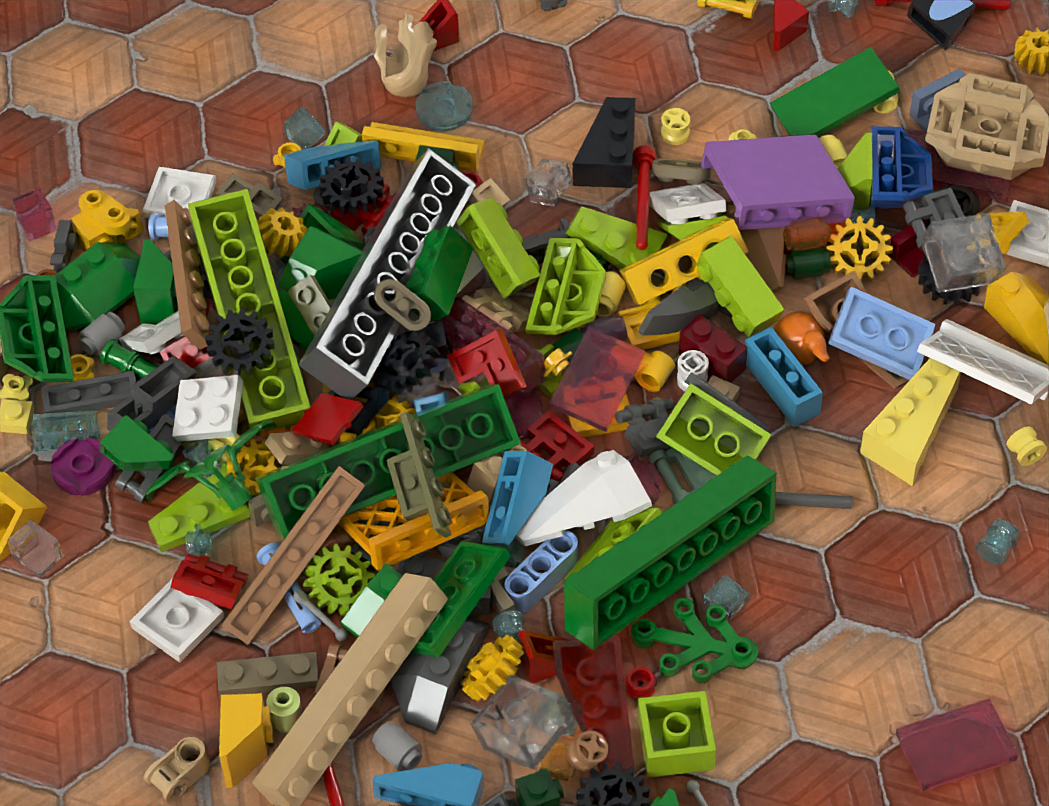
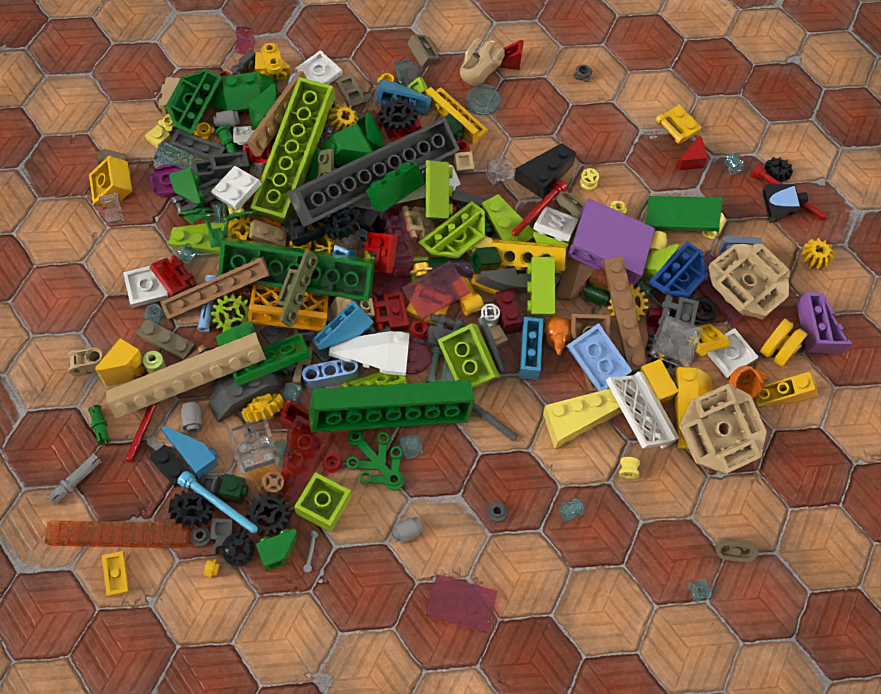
camera: 30 degrees right, 10 degrees up
black gear [205,308,275,376] -> none
red piece [292,393,364,445] -> none
light grey hinge [293,590,348,641] -> none
dark tan plate [374,279,431,331] -> none
none -> clear light blue plate [143,303,165,324]
none -> light grey brick [391,517,423,544]
none -> dark grey plate [400,65,421,87]
none -> dark tan slope [407,34,440,67]
none -> red plate [410,321,428,339]
none -> dark green panel [469,247,502,274]
none -> dark grey plate [487,502,507,522]
none -> medium nougat plate [603,256,647,371]
none -> yellow hinge [639,359,678,404]

